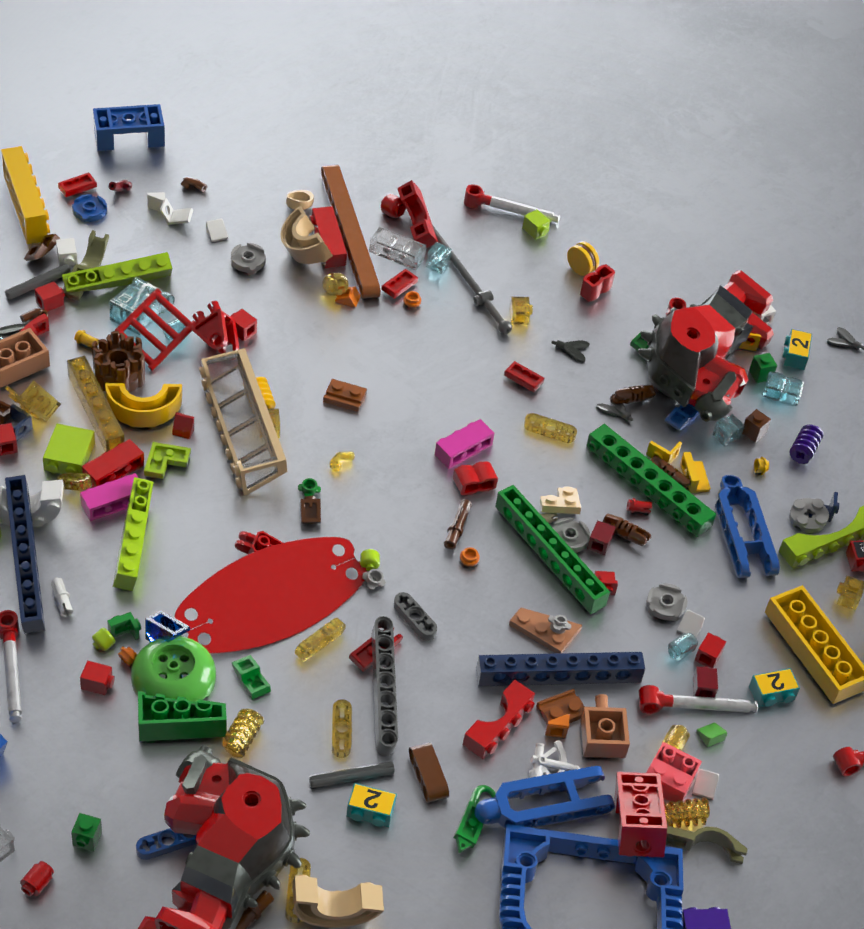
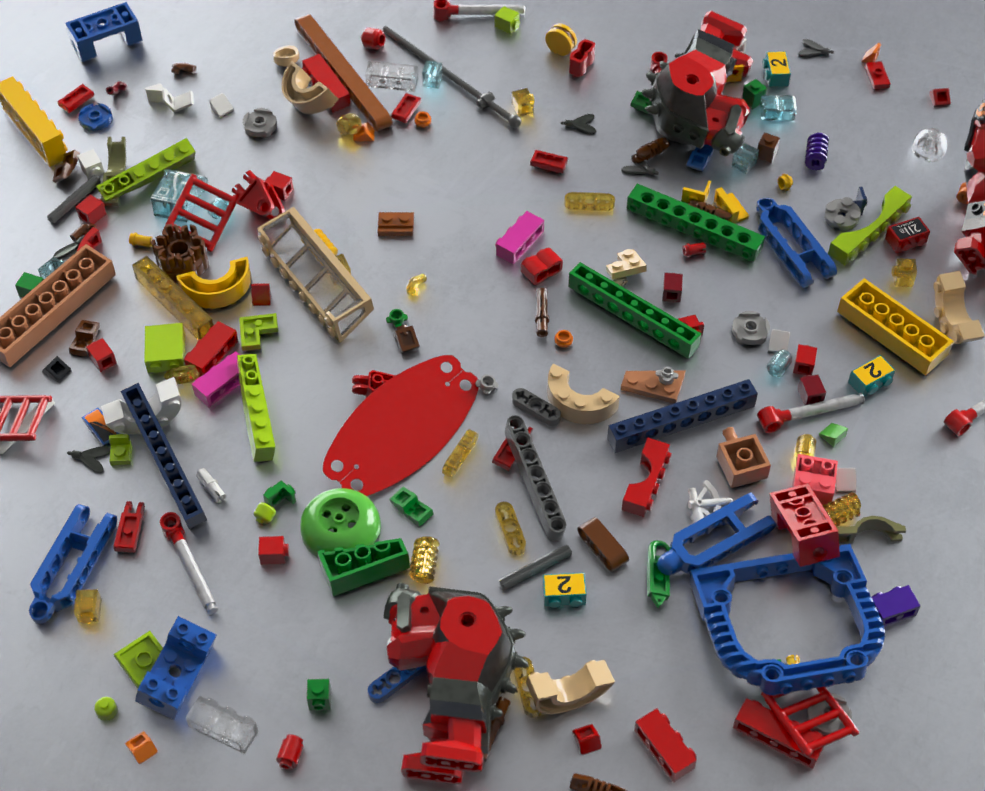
camera: 10 degrees left, 5 degrees up
clear yellow bracket [5,380,61,421] -> none
dark blue bracket [10,404,33,441] -> none
orange plate [118,646,137,666] -> none
clear blue slope [145,610,190,643] -> none
lime piece [360,549,380,571] -> none
red arch [397,180,438,250] -> none
dark orange plate [536,689,585,724] -> none
orange slope [545,714,570,738] -> none
light grey plate [553,517,590,553] -> none
reddish brown hinge [603,513,652,546] -> none
none -> tan brick [547,364,620,424]

